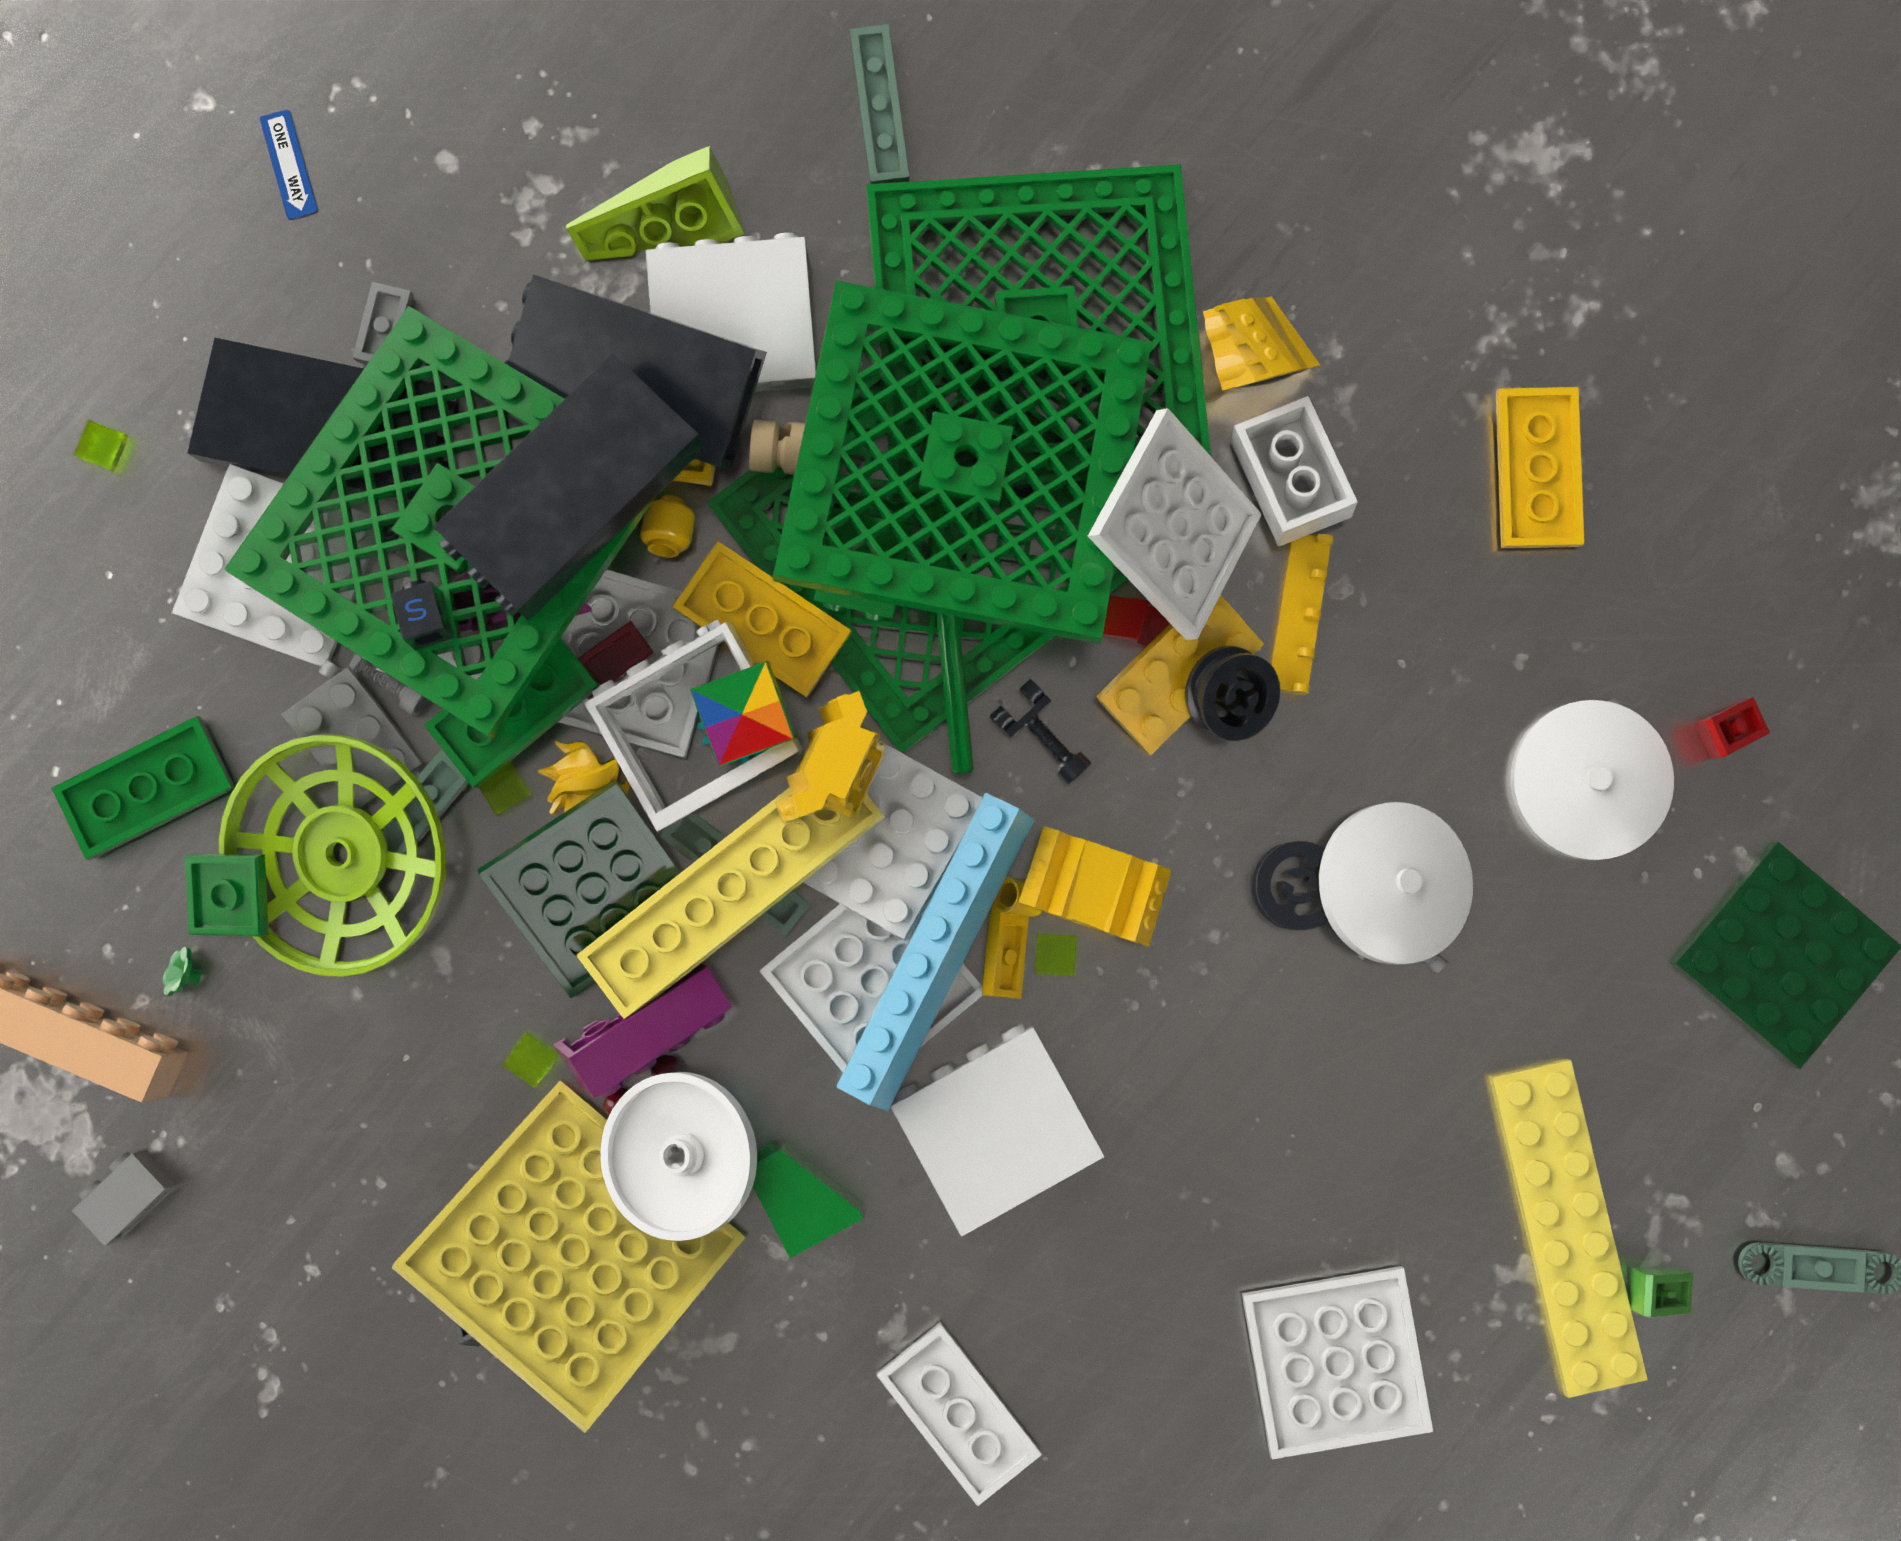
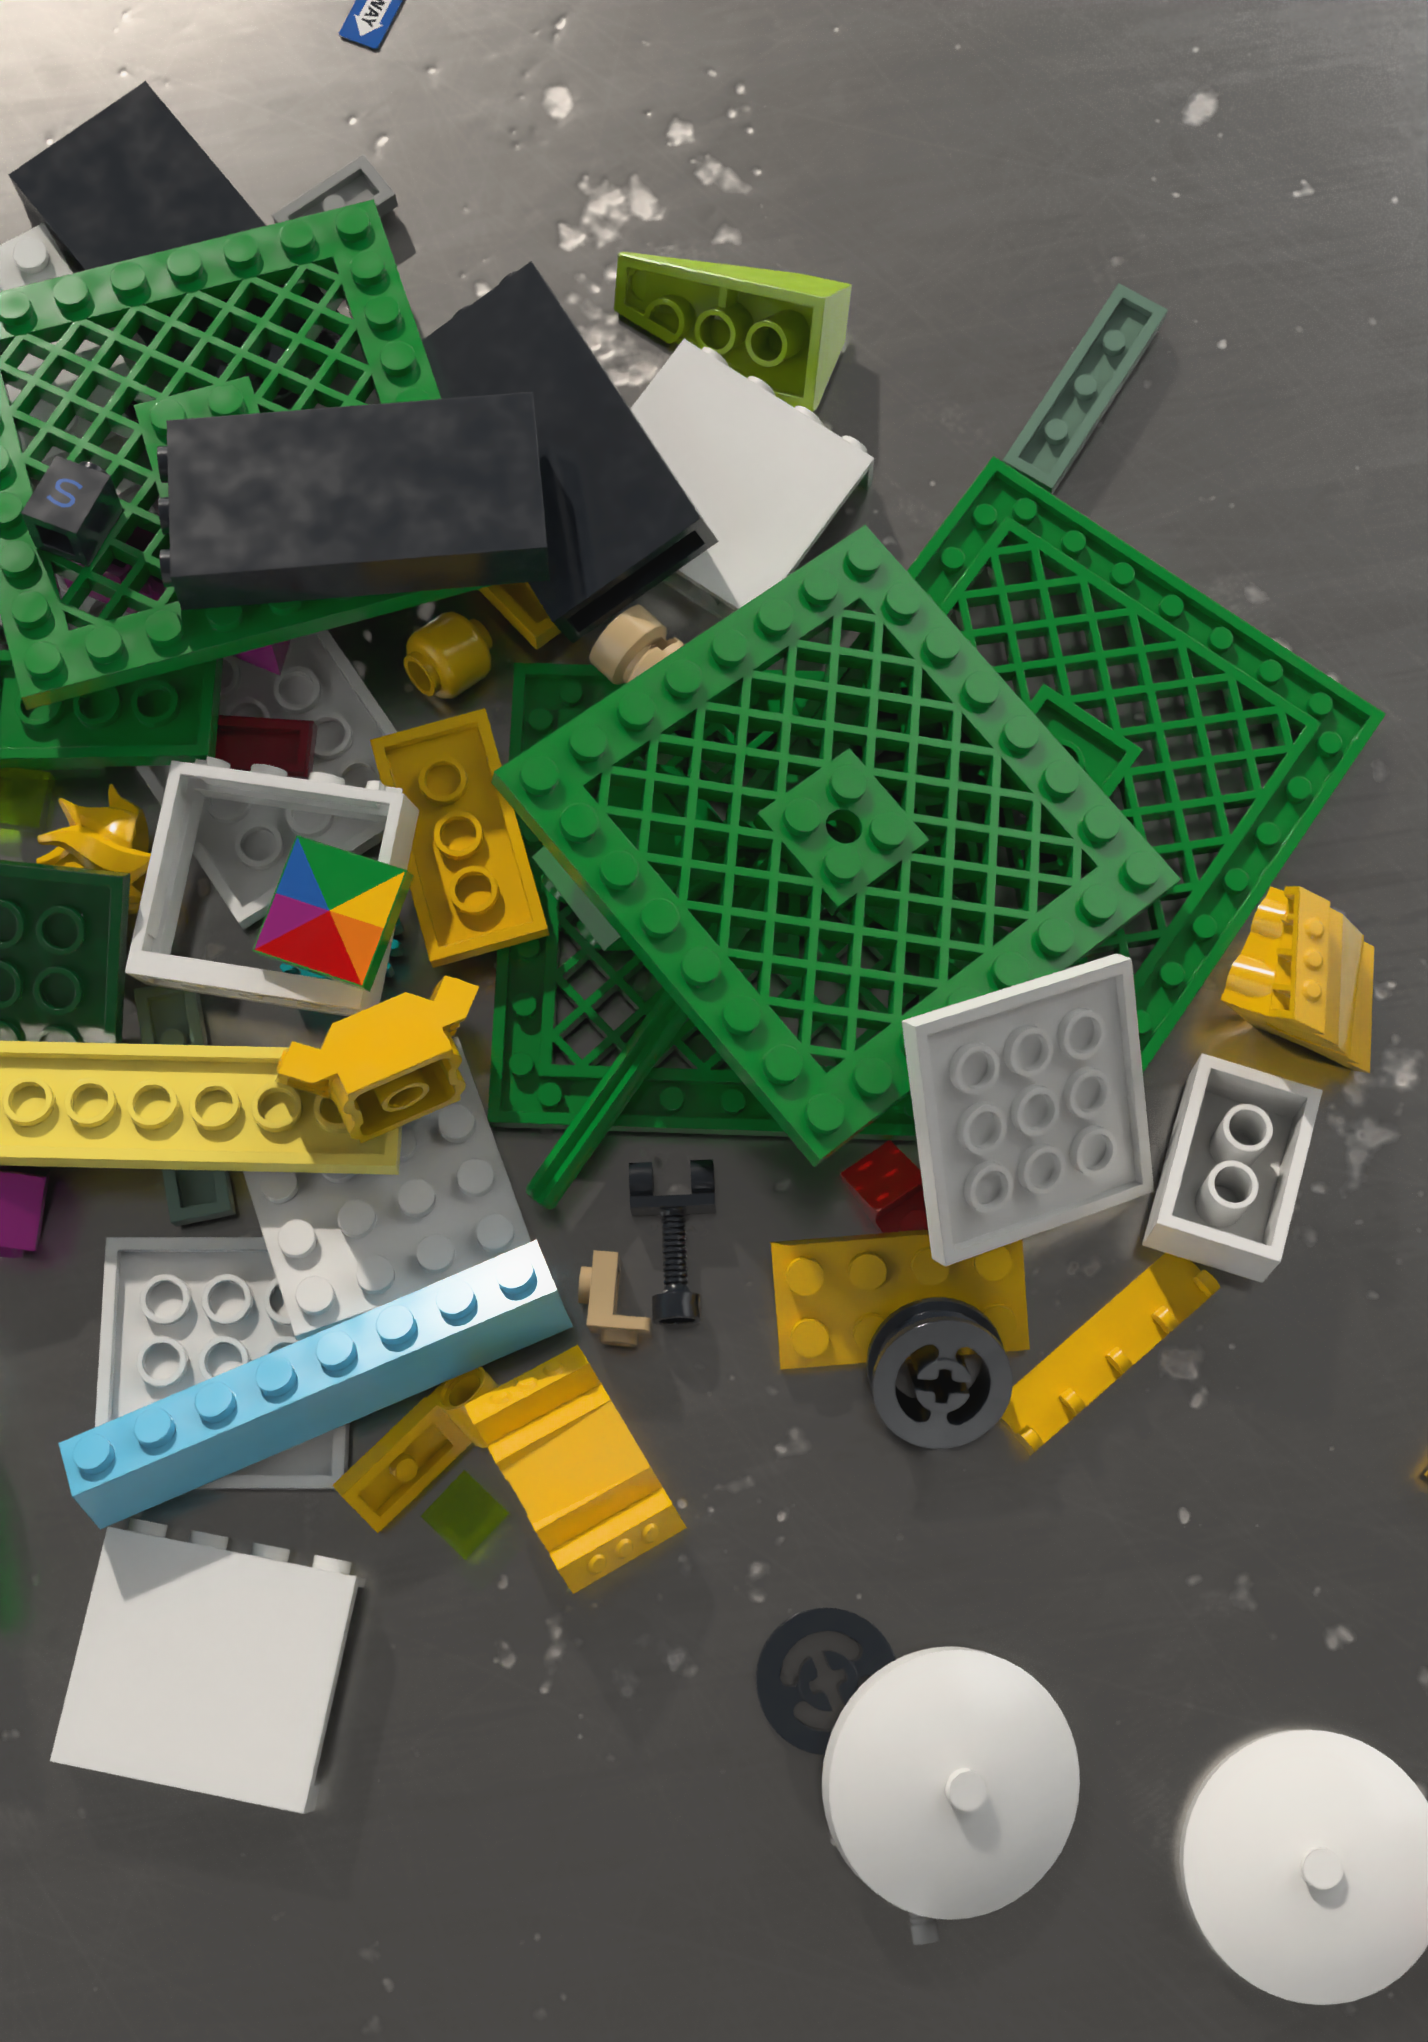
camera: 45 degrees right, 10 degrees down
none -> tan bracket [578,1250,653,1347]

